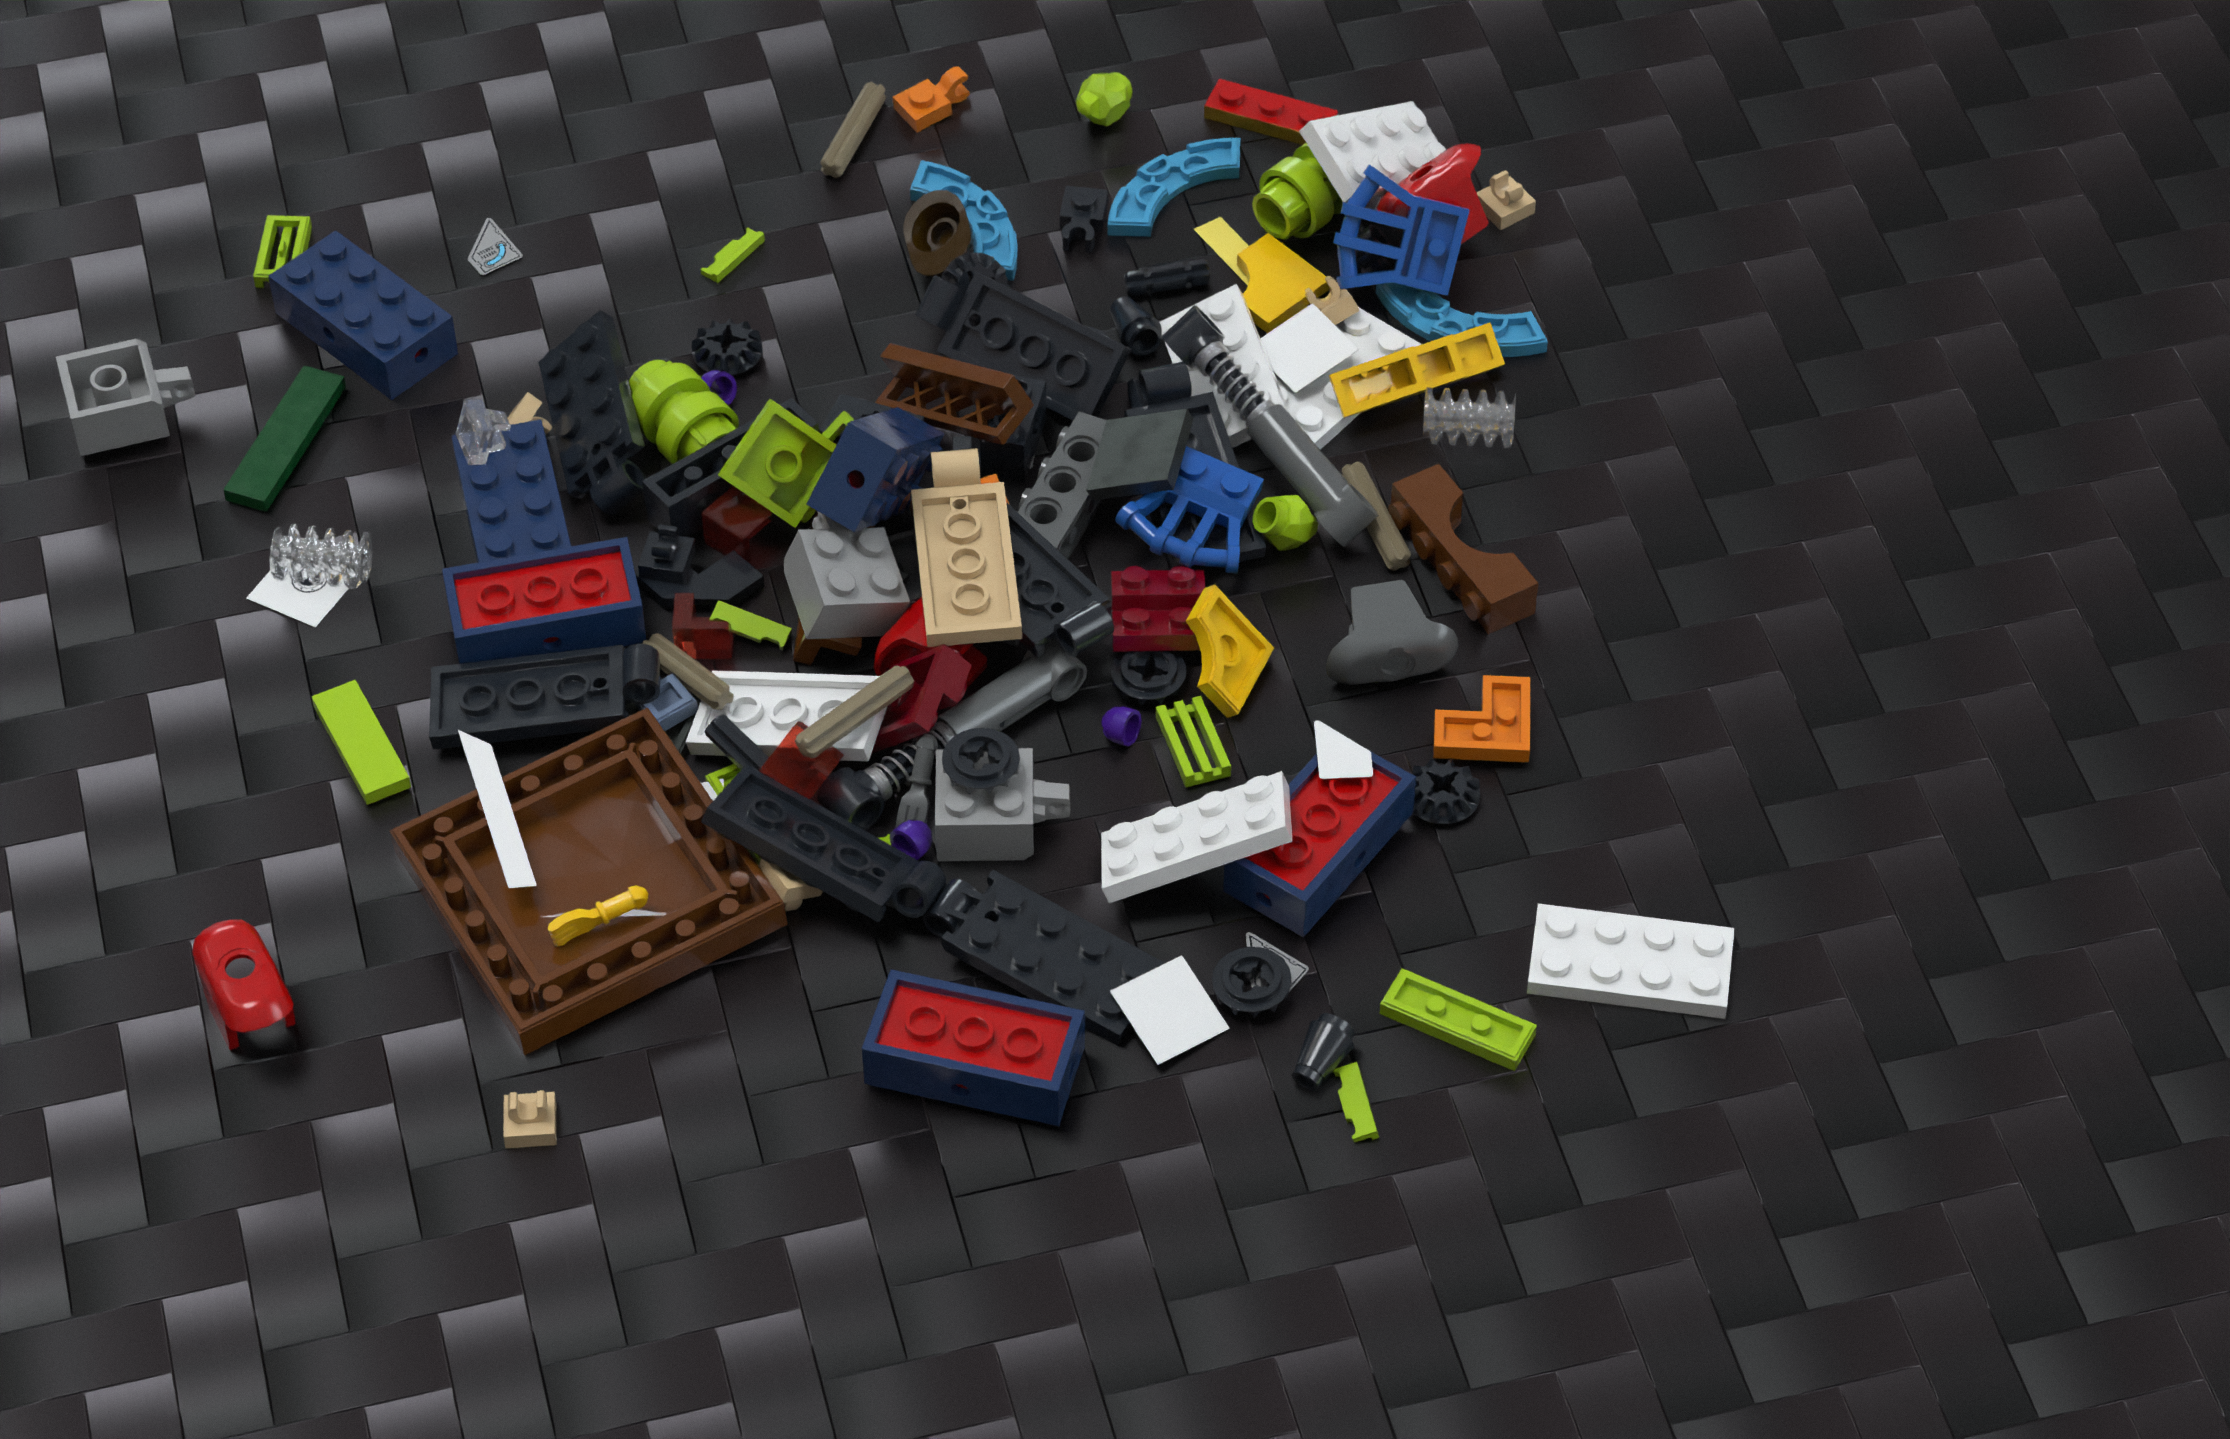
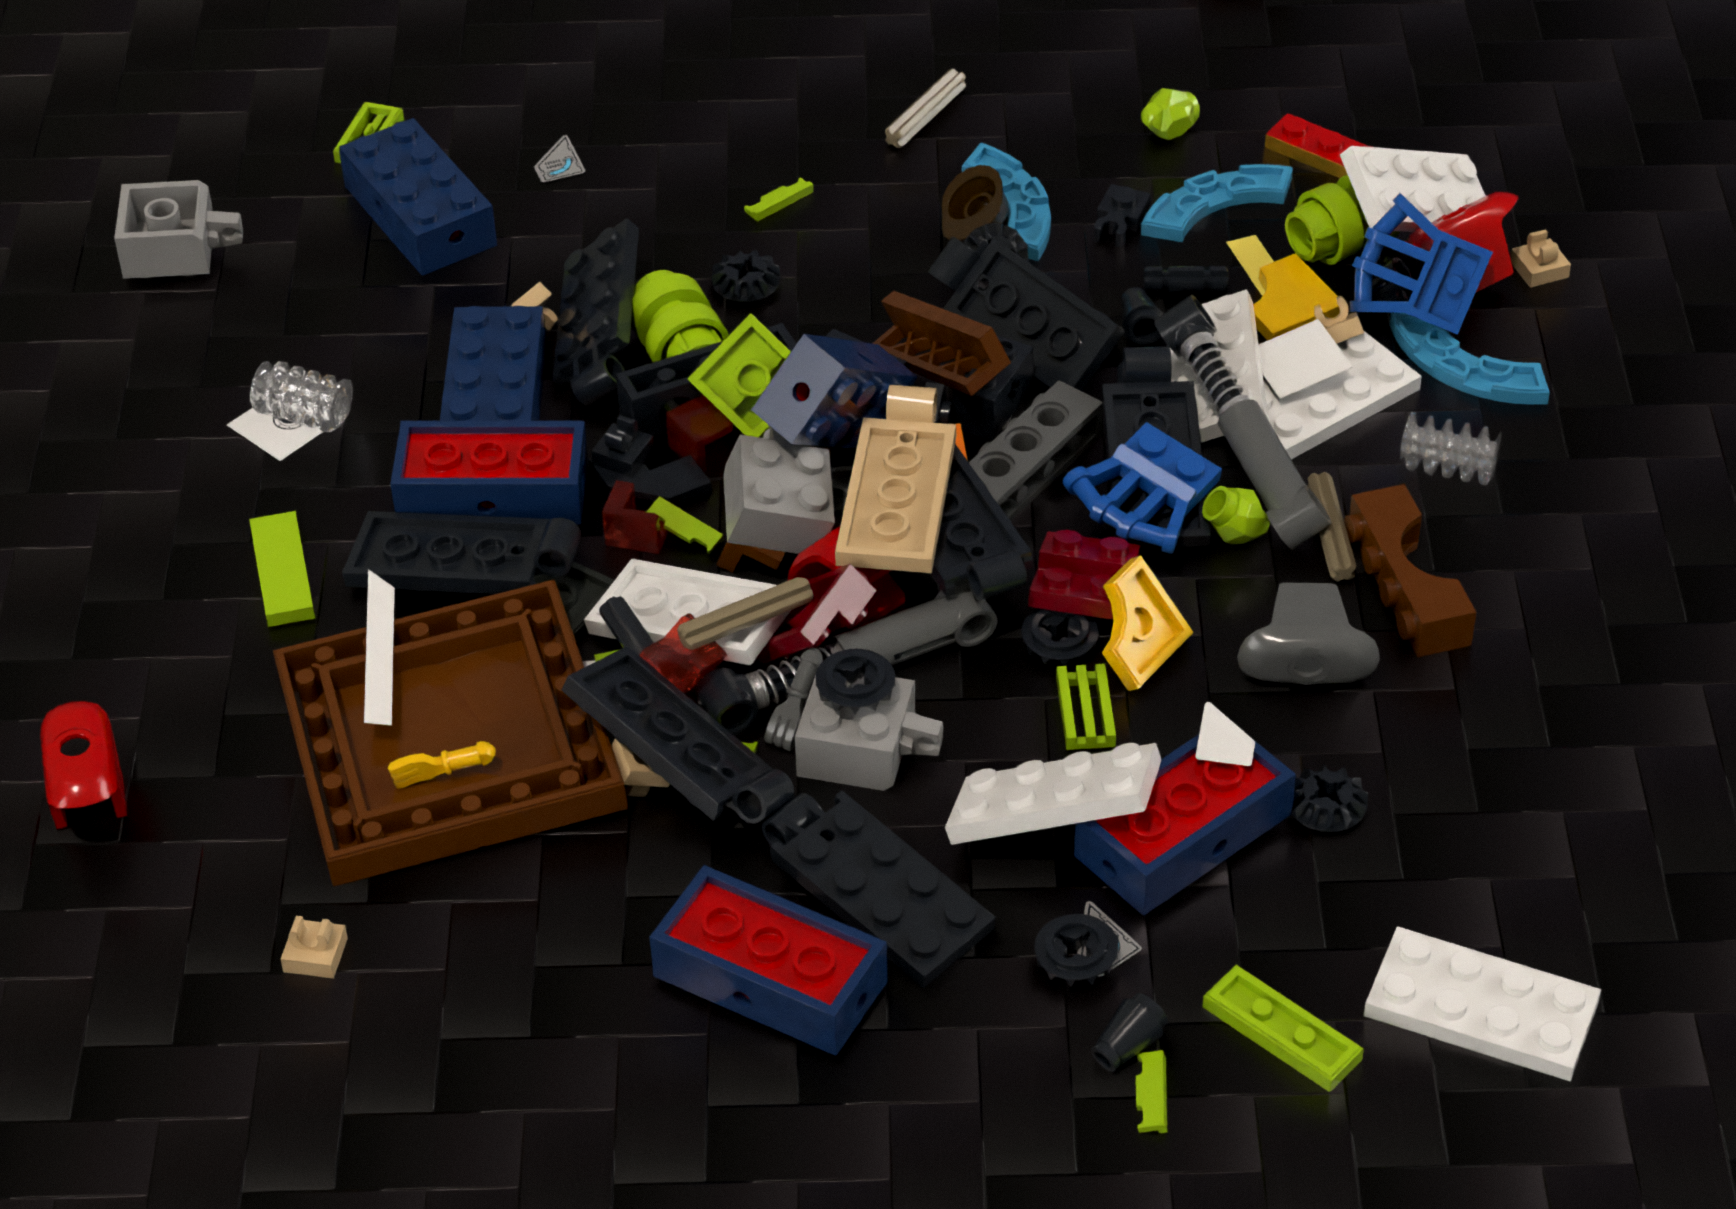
camera: 15 degrees right, 5 degrees down
dark green tile [223,366,346,512] -> none
clear tile [456,399,511,465] -> none
sand blue tile [635,673,698,731] -> none
dark tan axle [642,634,734,710] -> none
dark purple hinge [702,370,737,405] -> none
dark purple hinge [890,820,933,860] -> none
orange plate [893,66,970,132] -> none
pearl dark grey tile [1086,409,1194,500] -> none
dark purple hinge [1101,706,1142,747] -> none
white sticker [1110,955,1230,1065] -> none
yellow slope [1329,322,1505,418] -> none
orange plate [1433,675,1530,762] -> none

